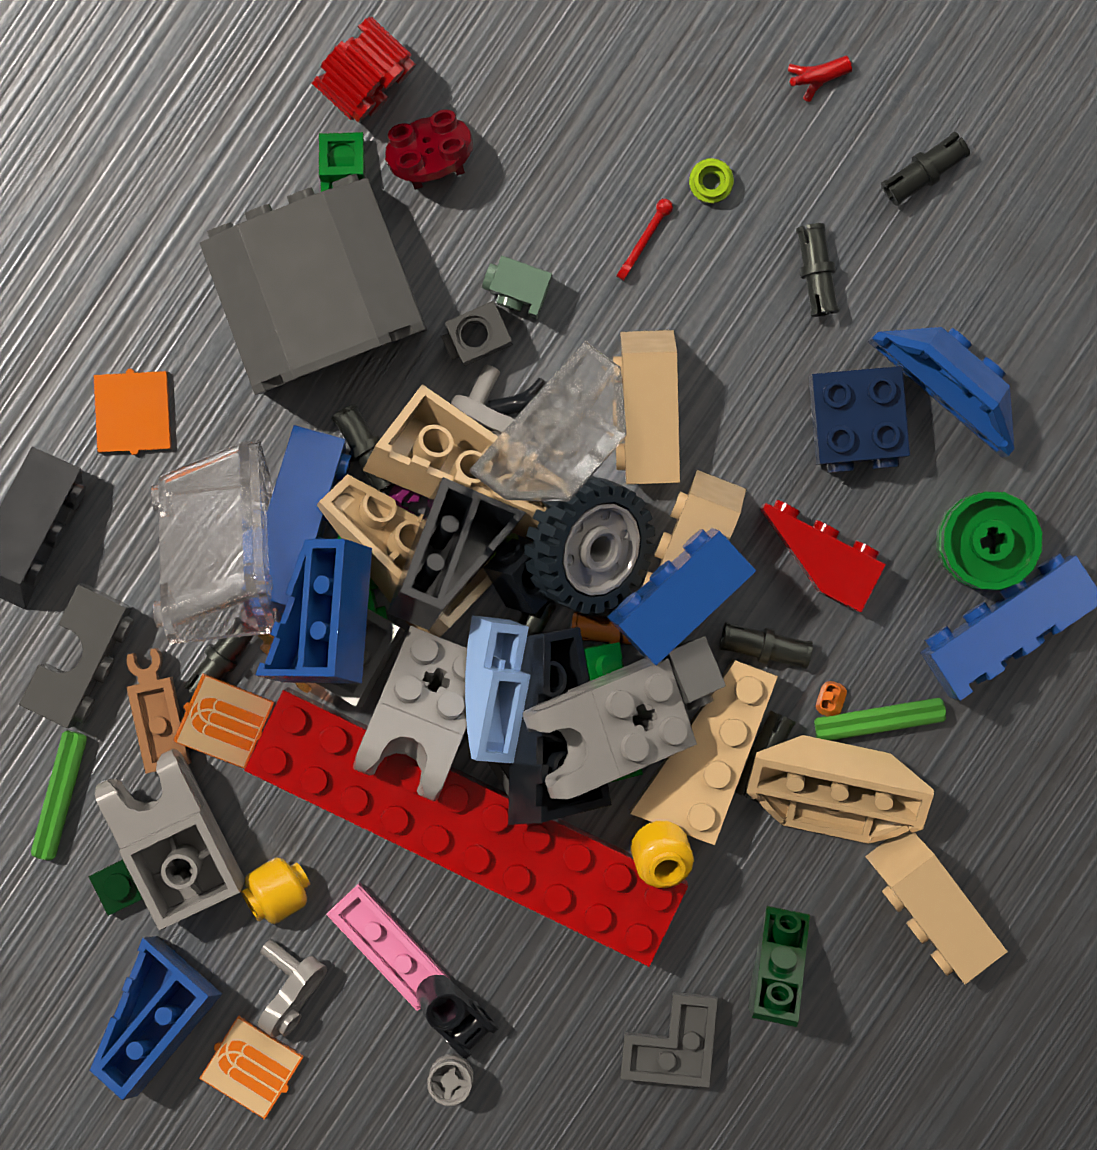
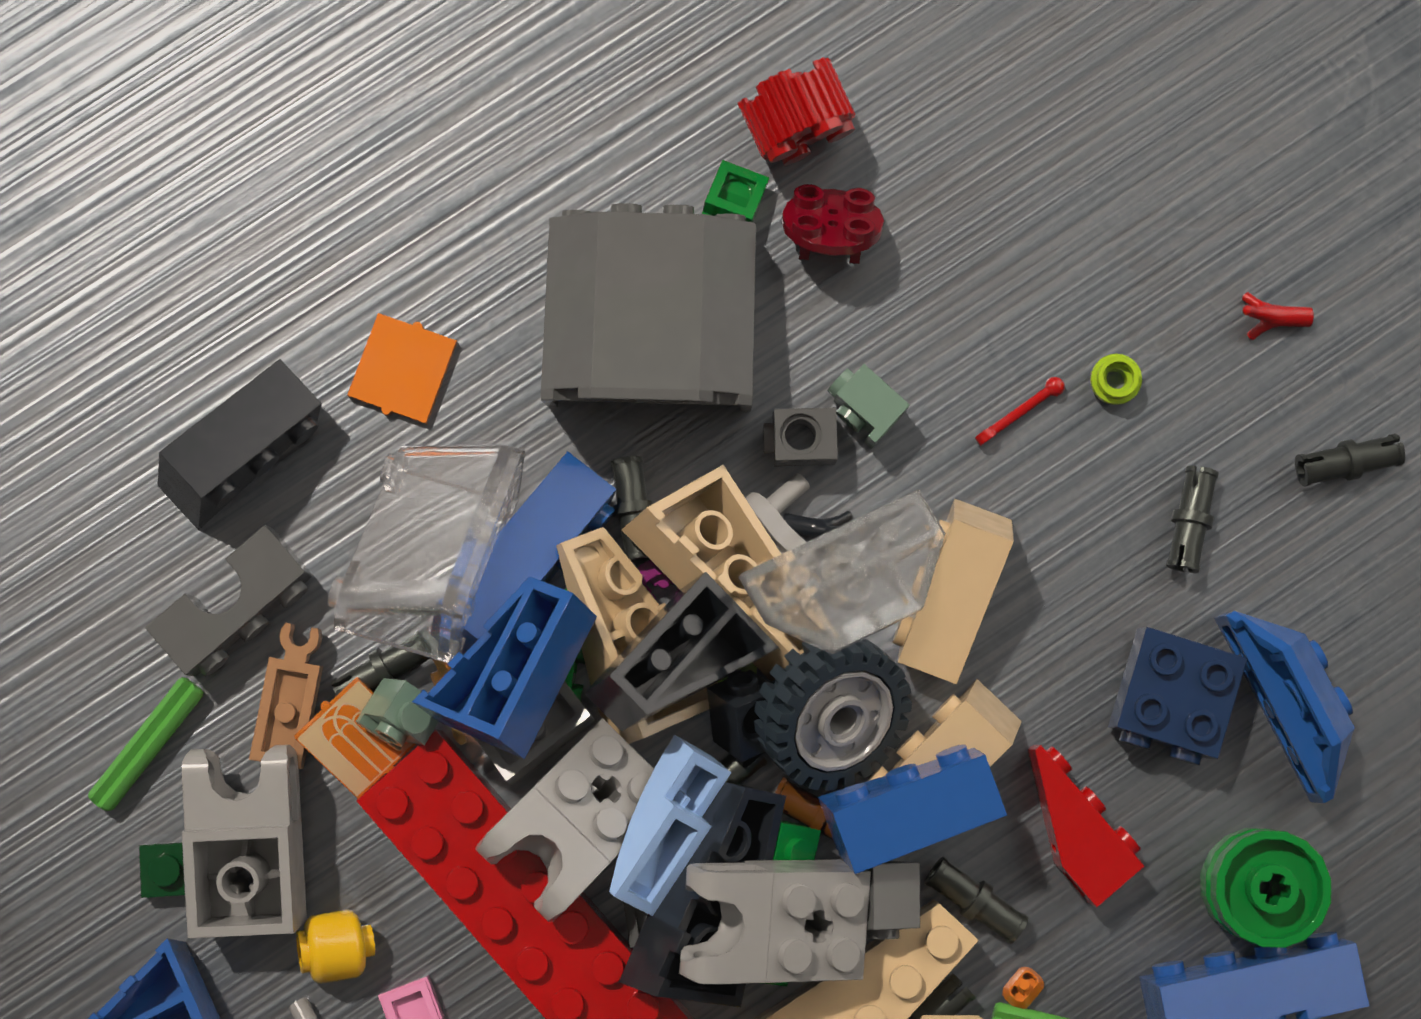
camera: 20 degrees right, 5 degrees down
none -> sand green brick [355,678,439,751]

